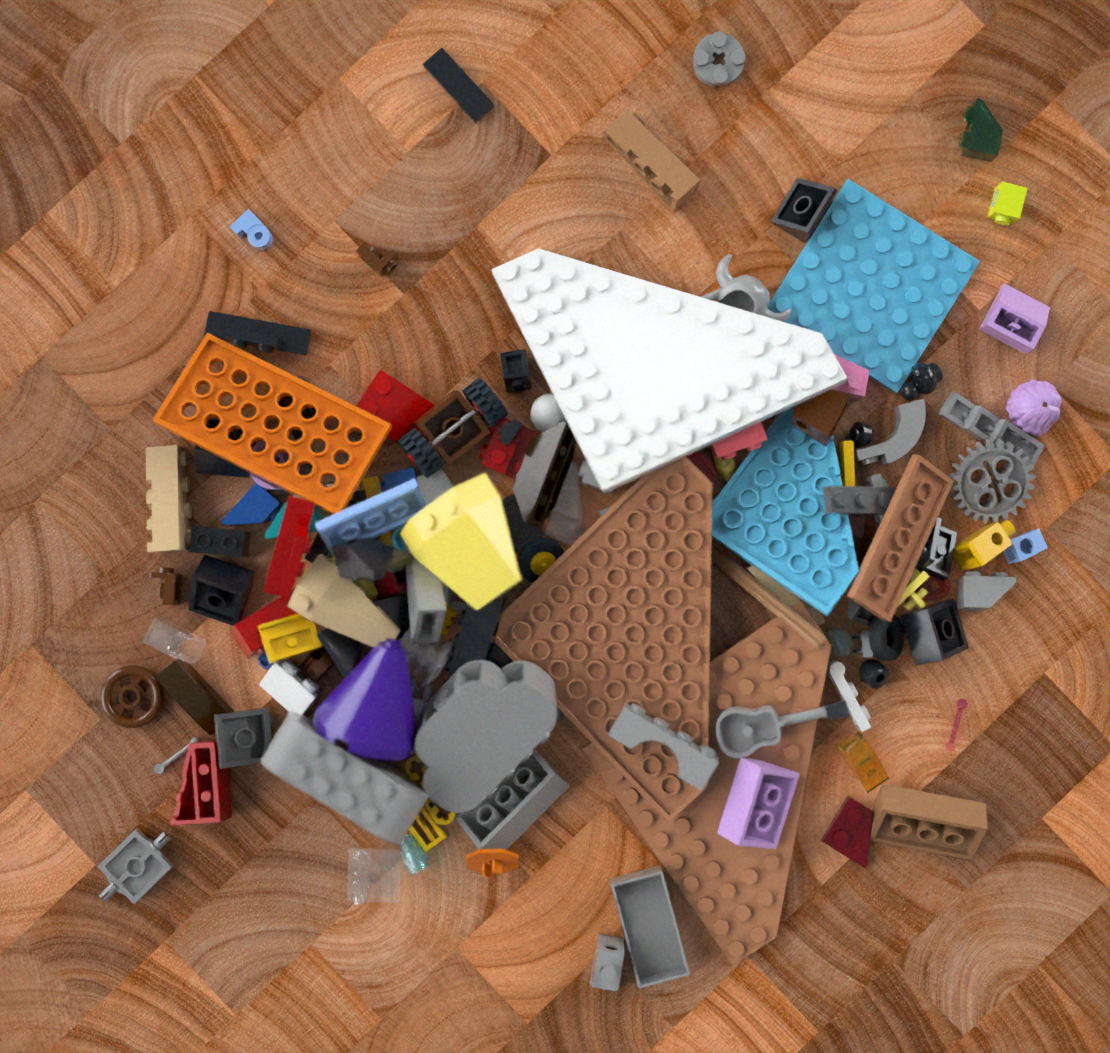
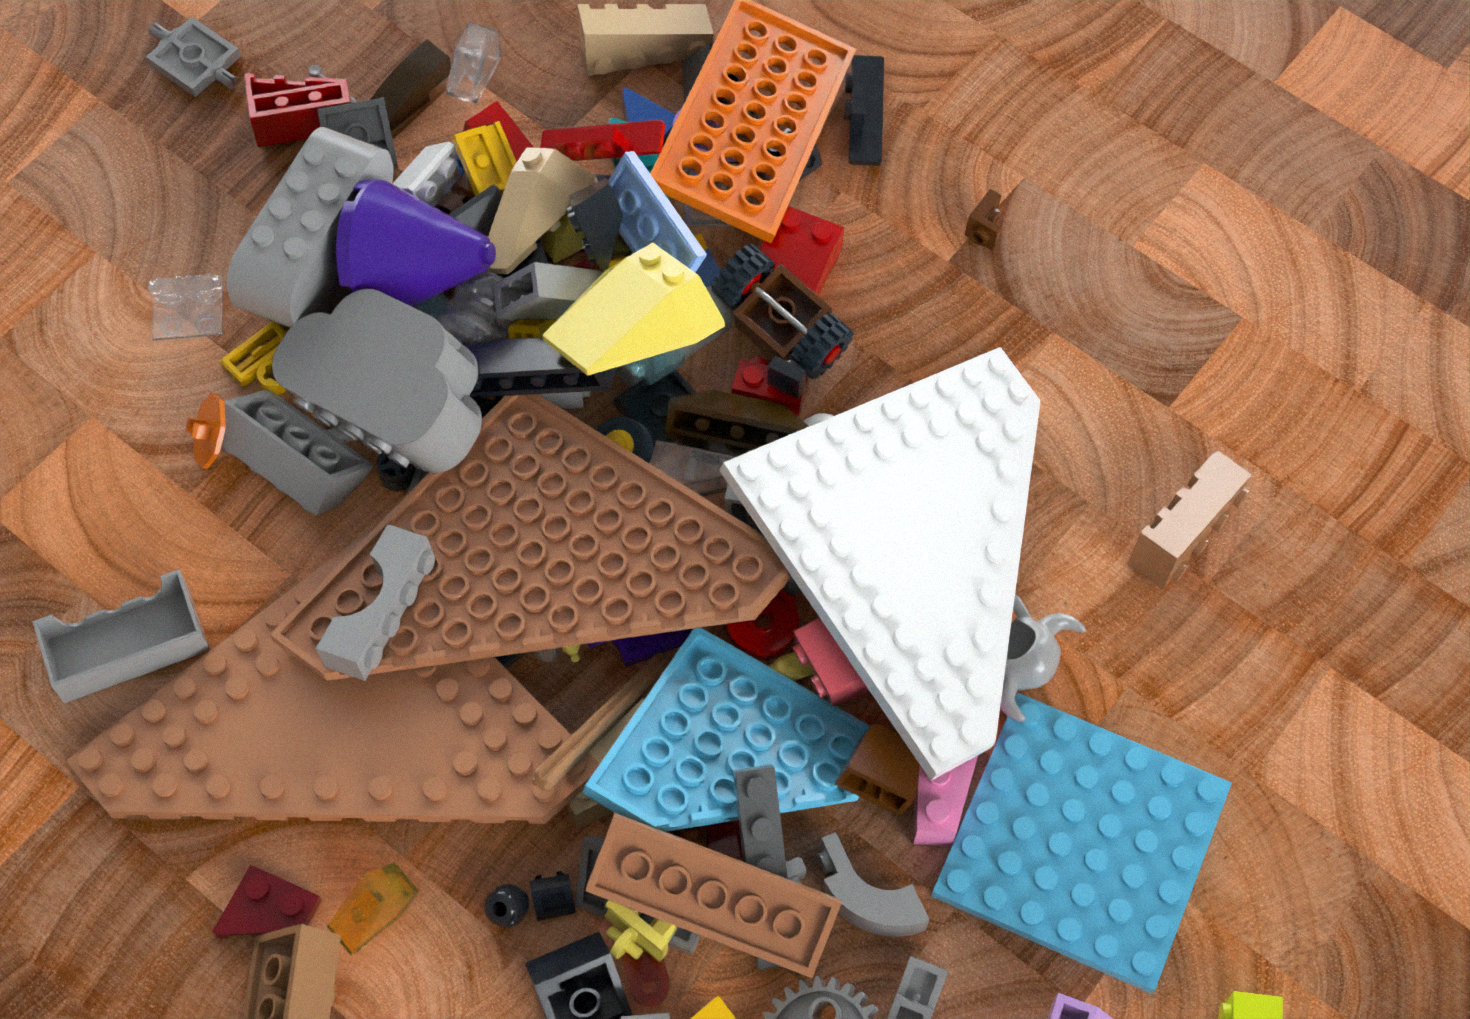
camera: 80 degrees right, 25 degrees down
reddish brown plate [100,665,163,728] -> none
reddish brown bracket [149,567,182,605] -> none
black slope [188,555,254,626] -> none
black brick [189,526,251,558] -> none
light blue leg [230,209,273,251] -> none
clear light blue cone [399,834,429,875] -> none
black tile [423,47,494,124] -> none
black bracket [500,349,532,393] -> none
light grey torso [589,934,624,991] -> none
light grey plate [693,31,746,87] -> none
light grey piece [716,700,849,758] -> none
lavender slope [717,757,800,849] -> none
black slope [771,178,837,243] -> none
white plate [826,661,871,732] -> none
clear light blue plate [828,628,852,657] -> none
yellow tile [839,441,855,486] -> none
black plate [849,422,872,448] -> none
black tyre [869,615,904,661] -> none
black animal [901,363,942,401] -> none
black bracket [916,516,957,581] -> none
clear green slope [959,98,1003,162] -> none

